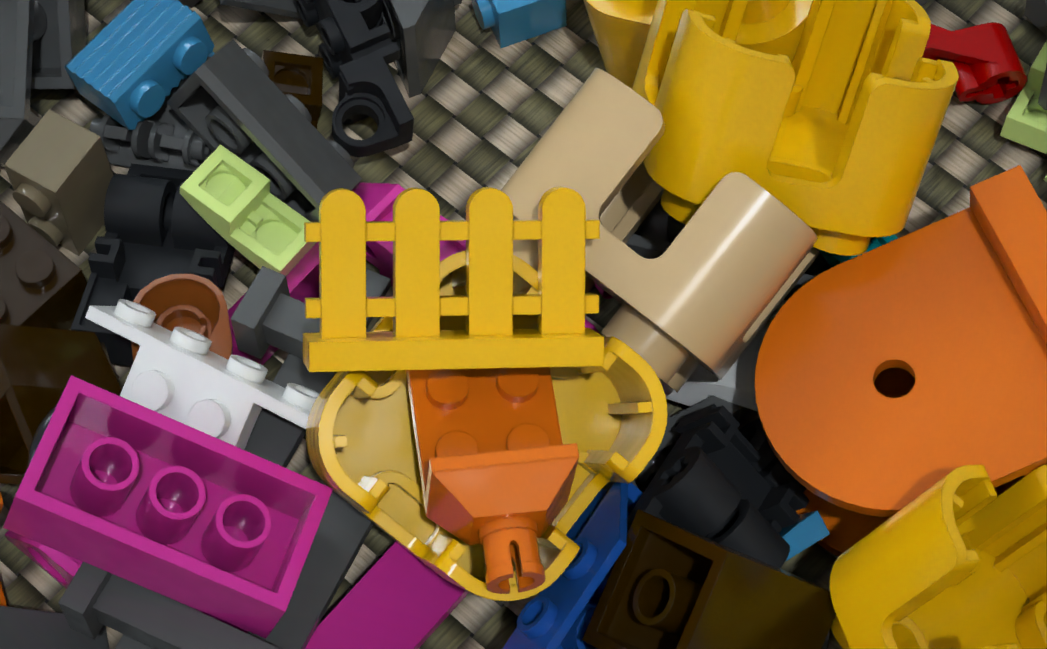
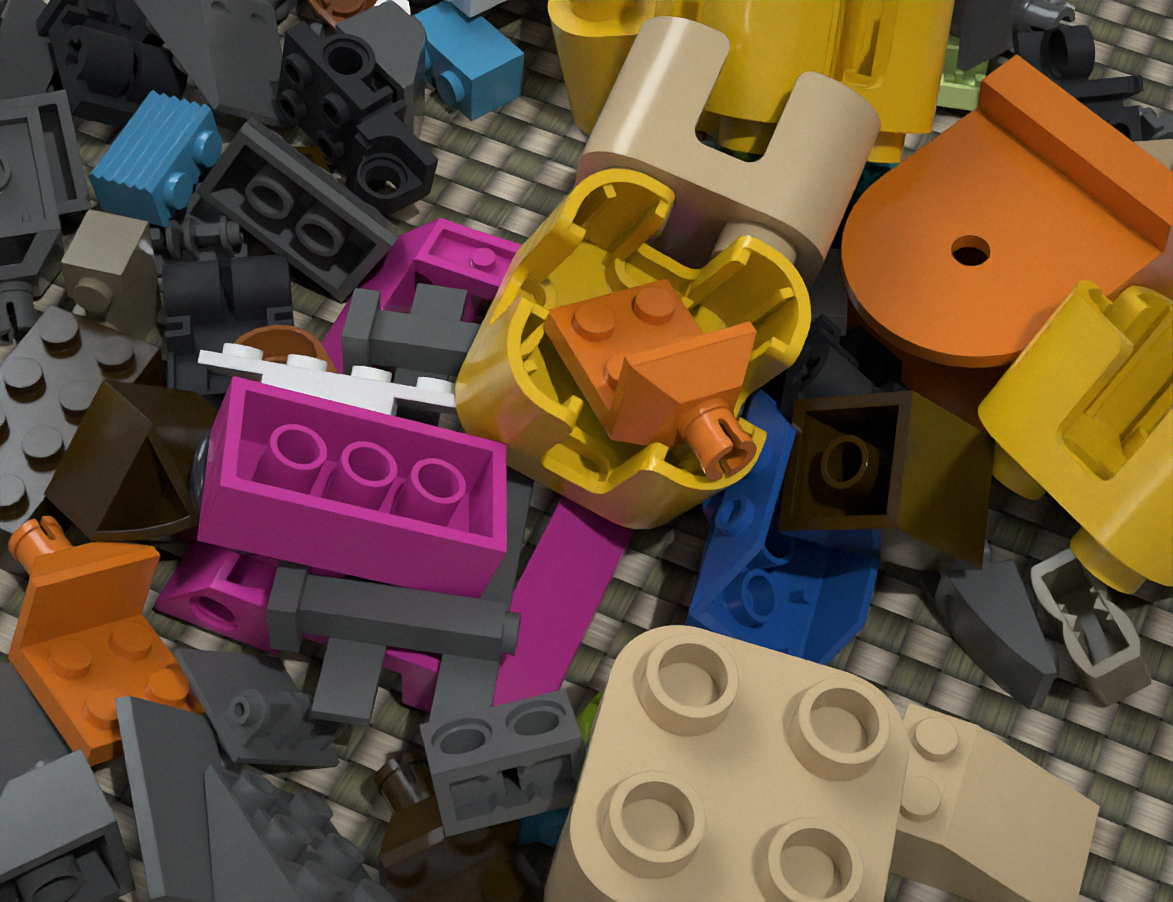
camera: 25 degrees left, 10 degrees down
yellowish green slope [180,144,317,276] -> none
yellow fence [303,186,604,372] -> none

